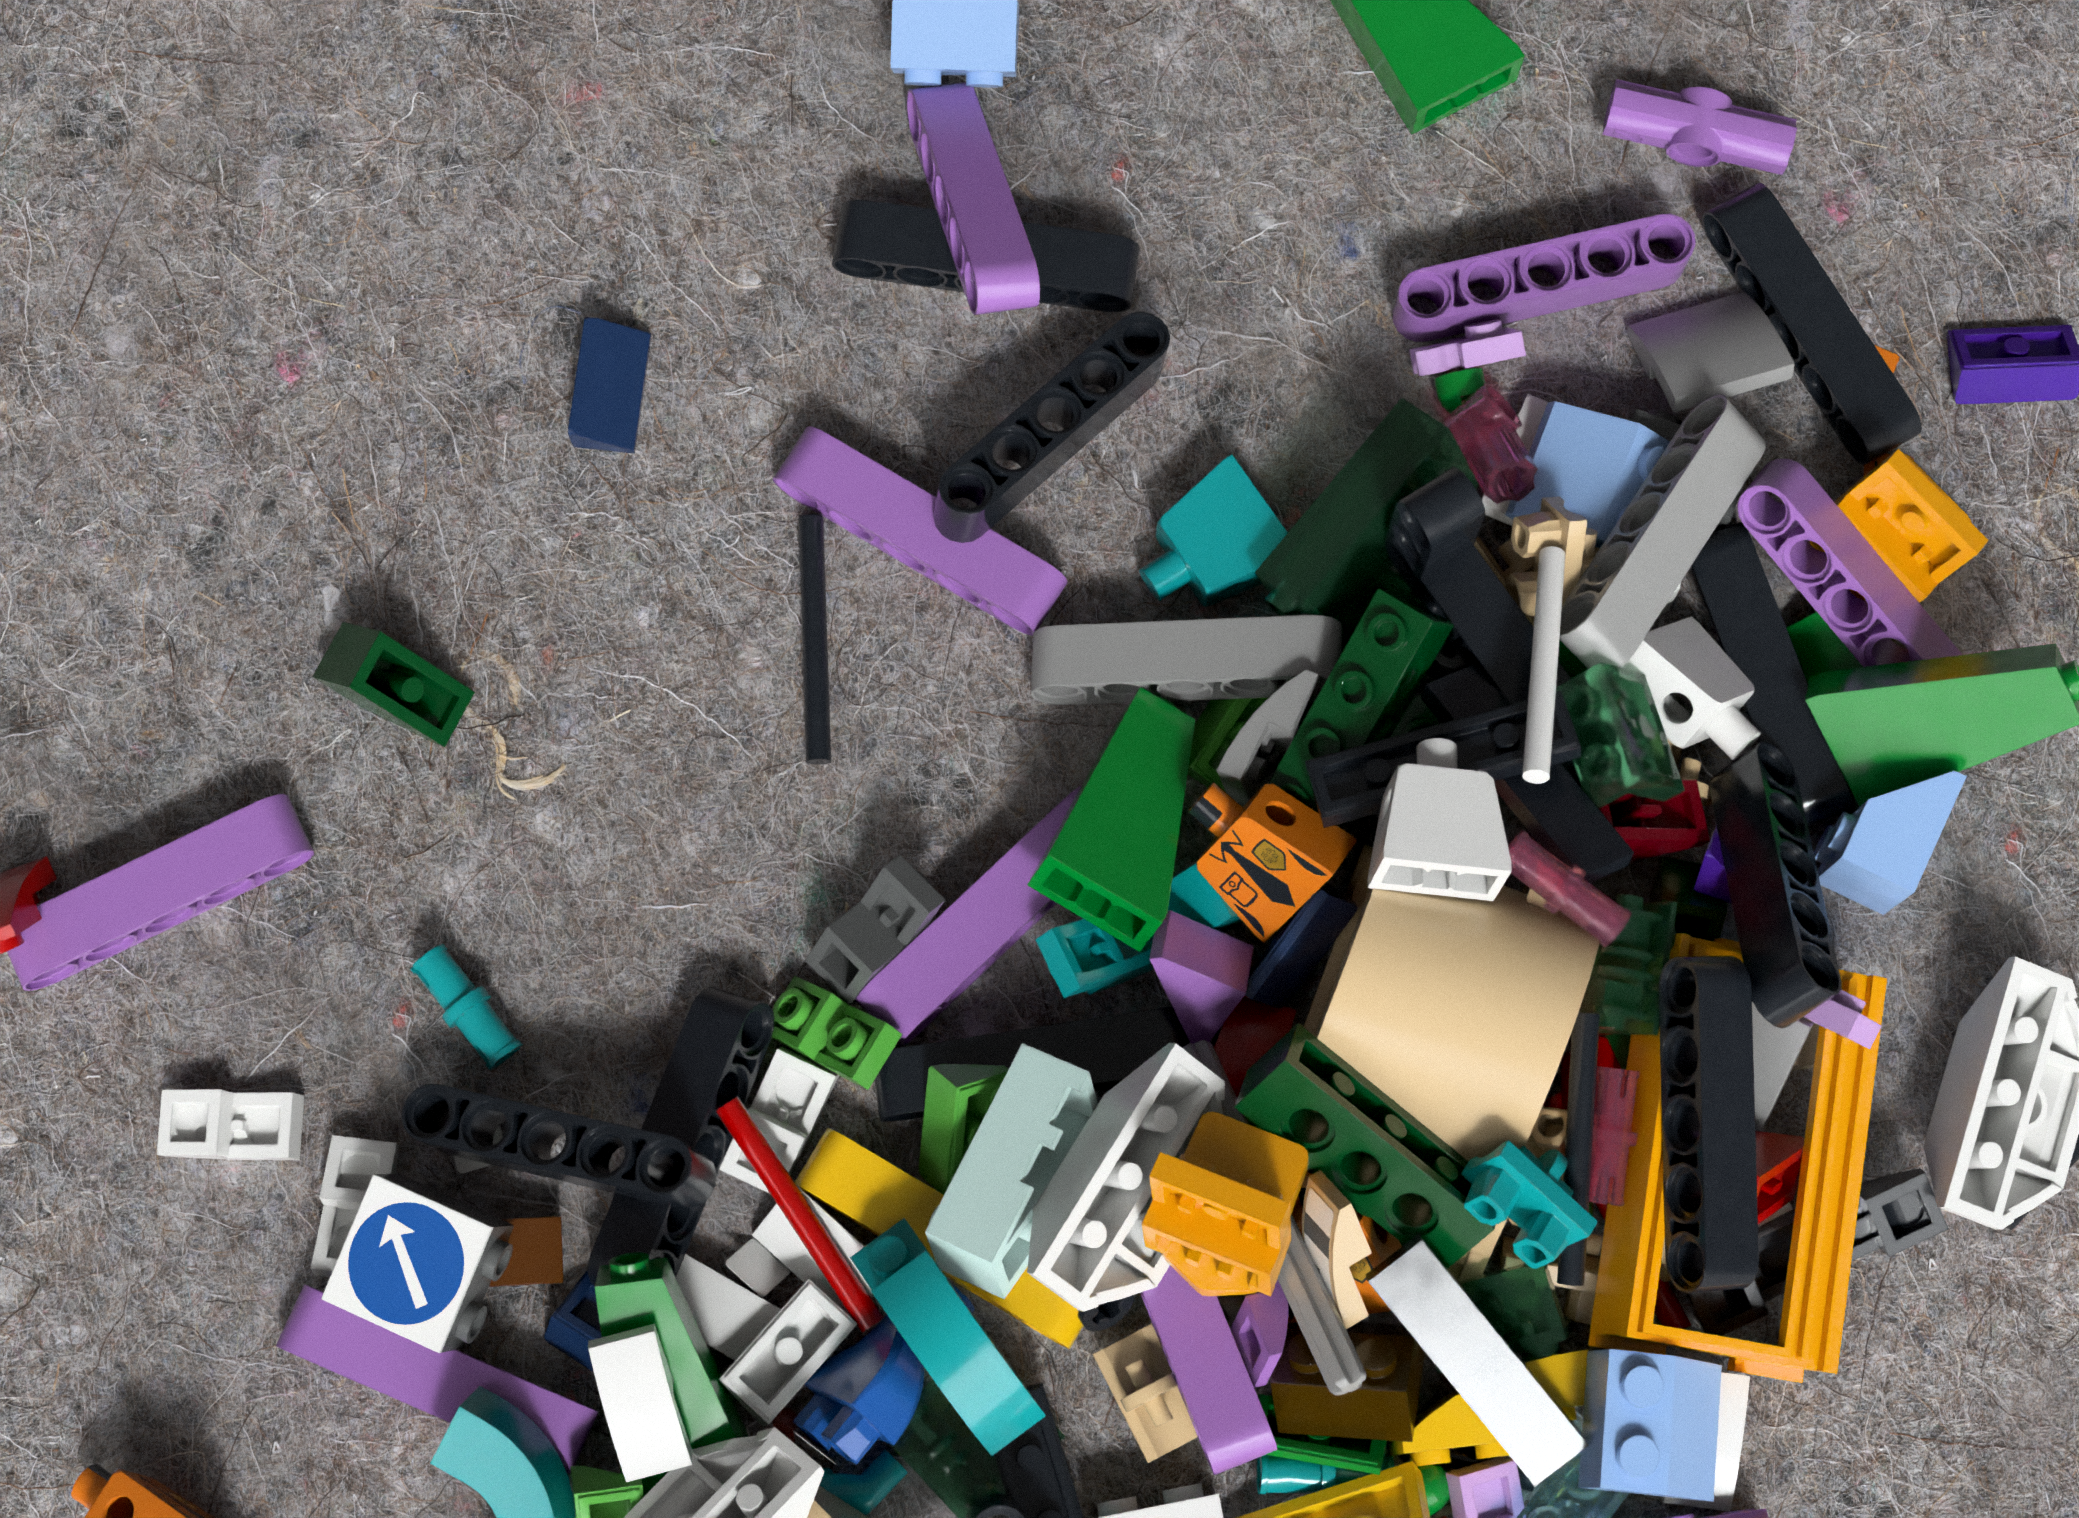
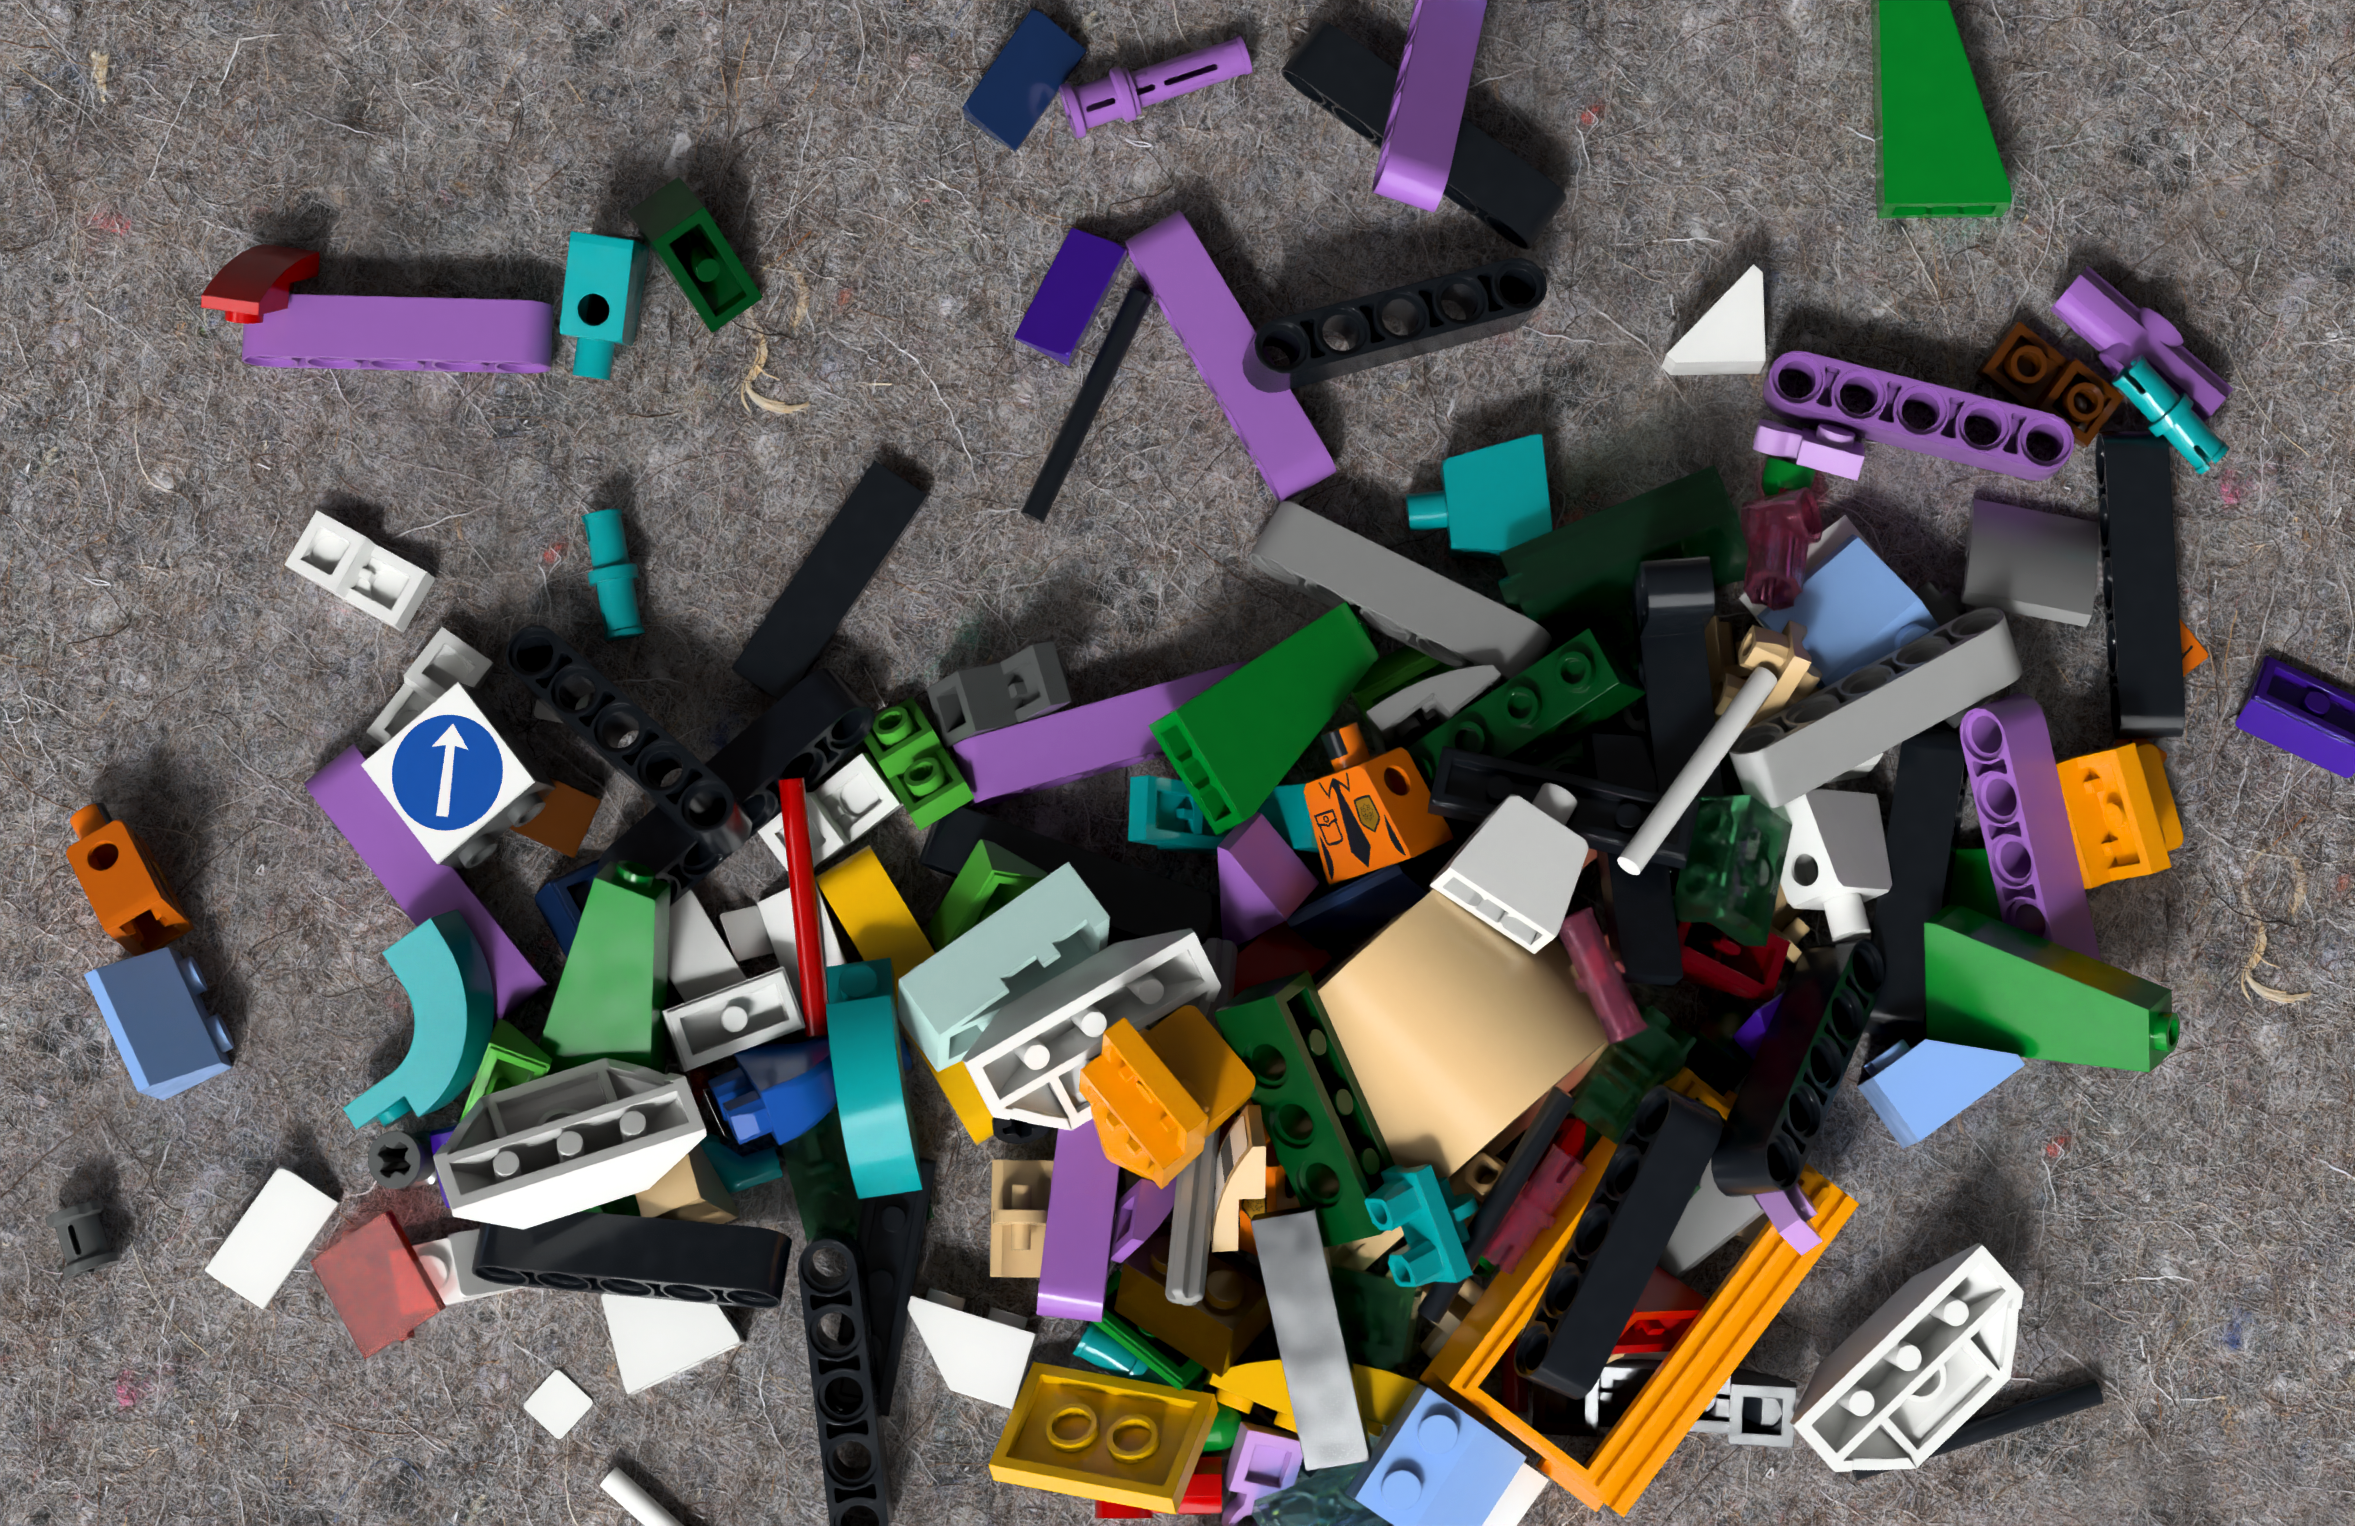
camera: 30 degrees right, 5 degrees up
white slope [588,1324,692,1482] -> none
none -> teal torso [559,231,650,380]
none -> black tile [731,461,928,701]
none -> dark purple slope [1014,228,1128,367]
none -> medium lavender pin [1059,35,1252,139]
none -> white slope [1661,264,1766,375]
none -> reddish brown slope [1975,321,2124,448]
none -> teal pin [2112,354,2229,475]

